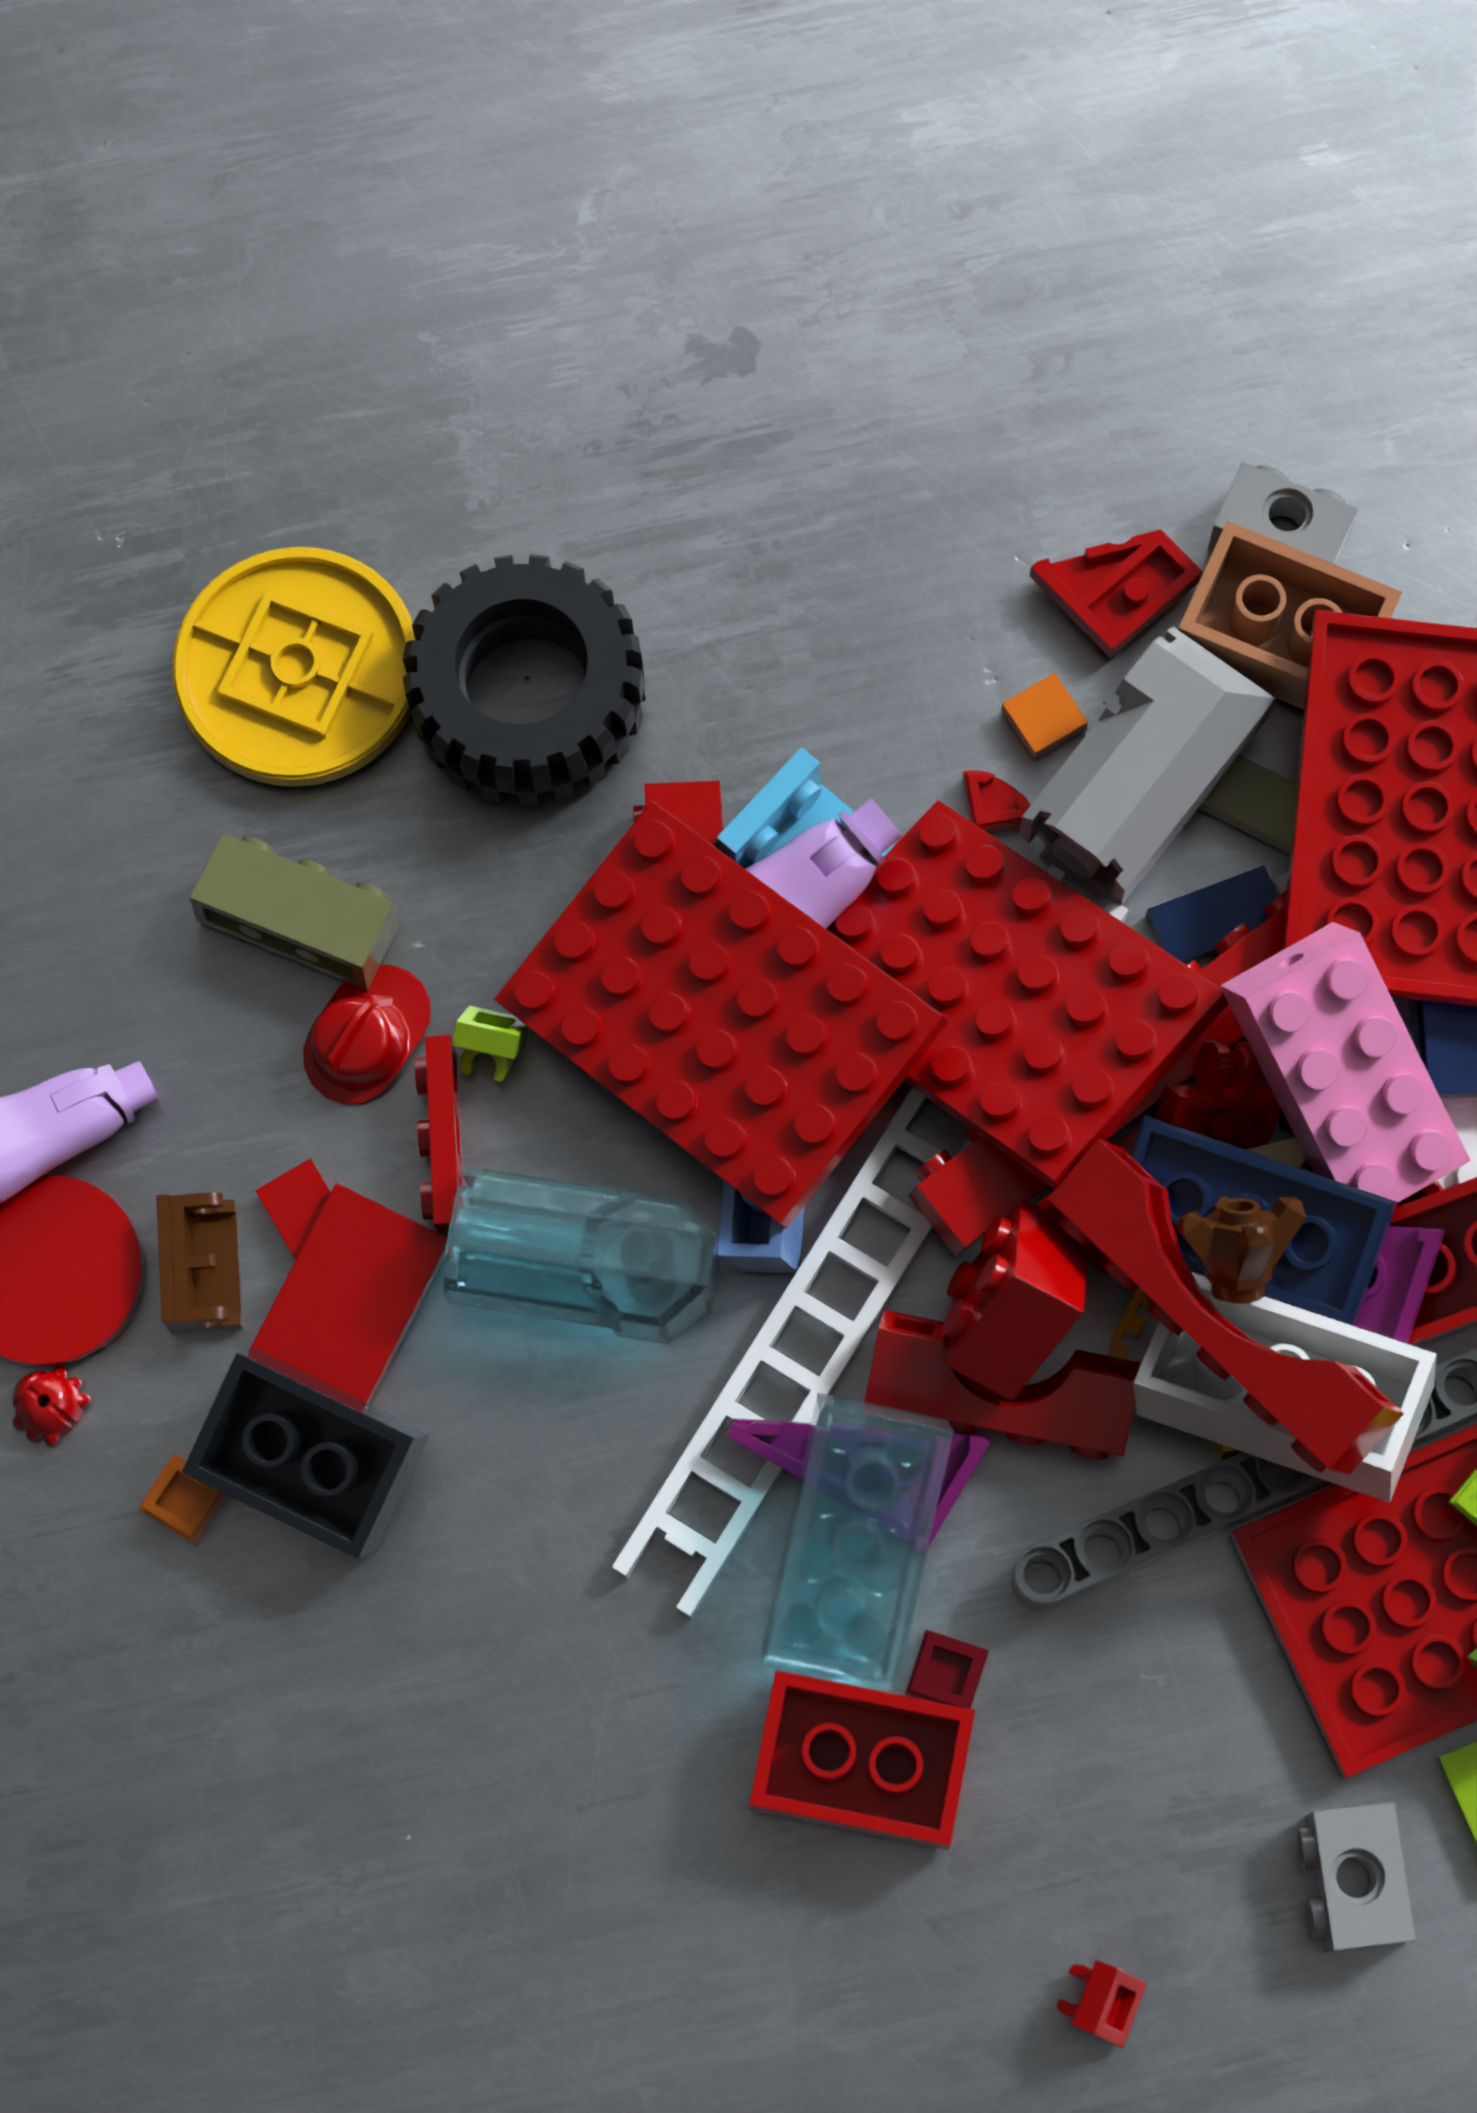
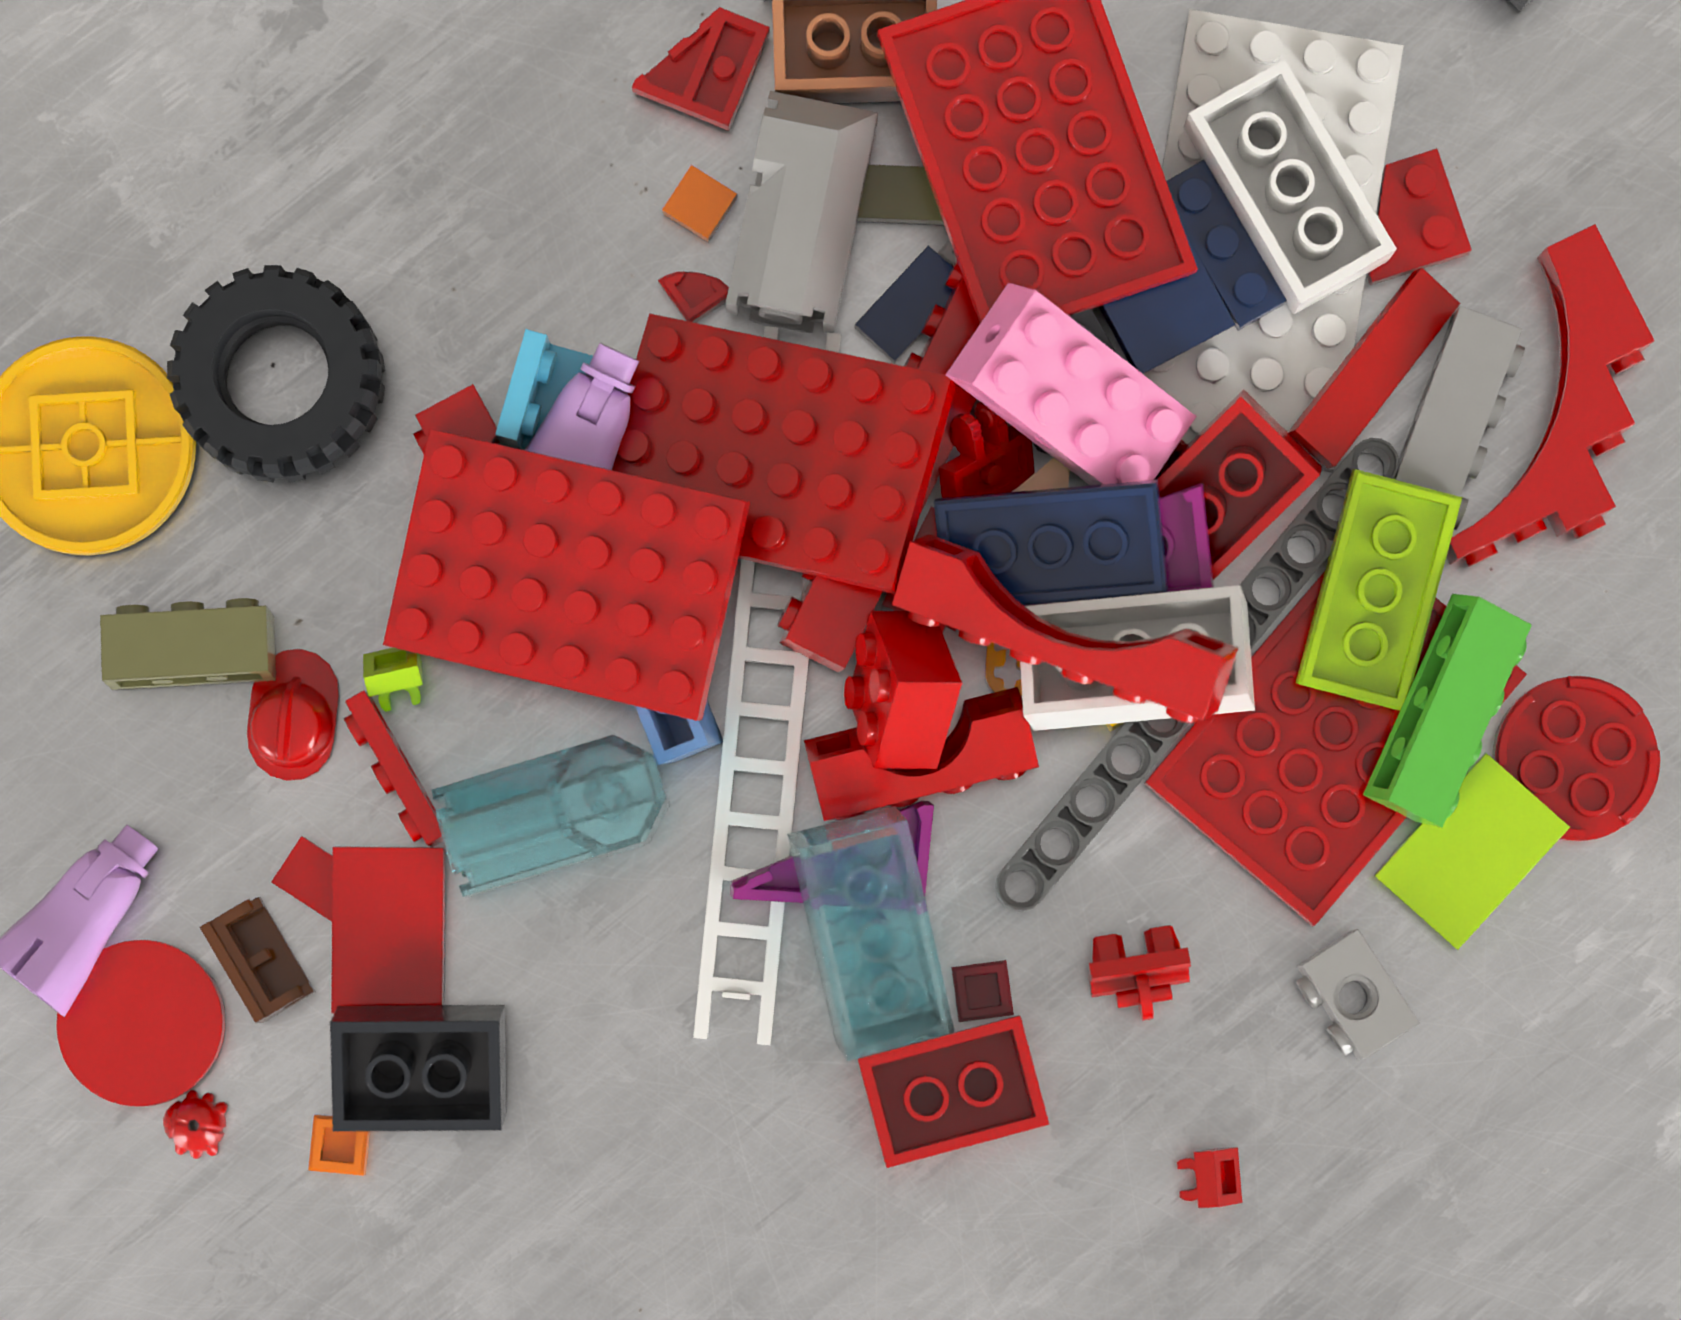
camera: 30 degrees left, 10 degrees up
reddish brown rock [1176,1197,1307,1304] -> none
none -> red hips [1089,925,1191,1021]

